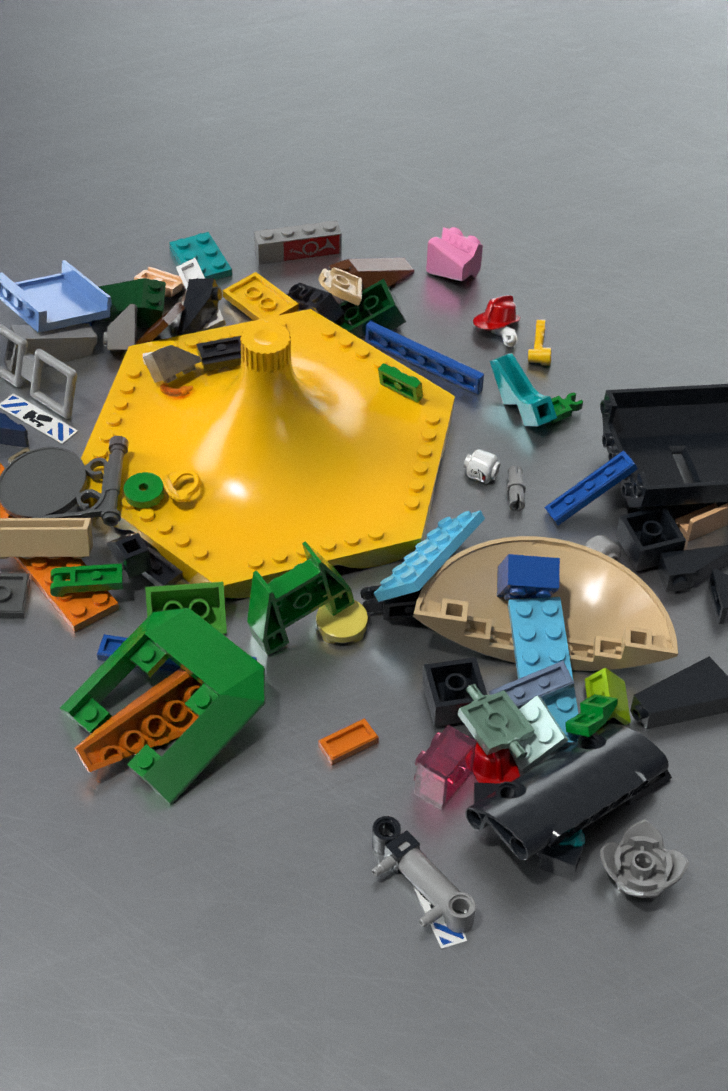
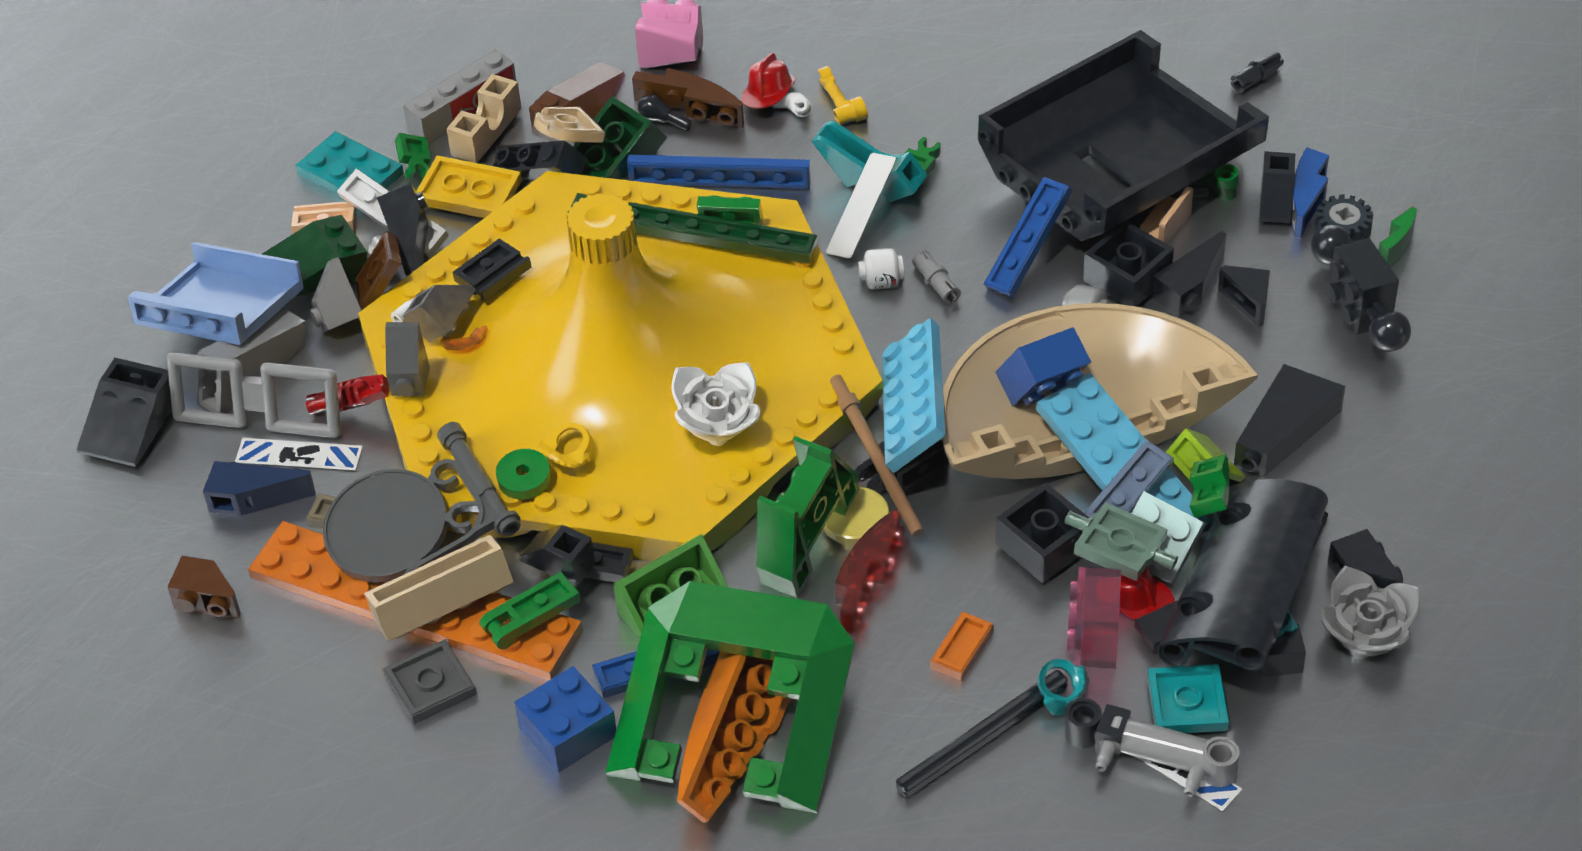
camera: 25 degrees left, 0 degrees up
none -> red hinge [305,374,389,415]
none -> dark grey slope [385,322,430,396]
none -> green plate [394,133,431,181]
none -> tan arch [446,74,522,163]
none -> blue brick [514,666,617,773]
none -> dark green tile [568,193,818,264]
none -> reddish brown slope [632,68,744,128]
none -> black piece [637,94,692,131]
none -> white brick [671,362,761,446]
none -> white sticker [826,153,896,258]
none -> medium nougat bar [830,375,924,538]
none -> clear red slope [835,510,905,636]
none -> black axle [896,670,1068,797]
none -> teal piece [1037,659,1089,716]
none -> teal plate [1147,664,1229,733]
none -> black slope [1327,529,1403,588]

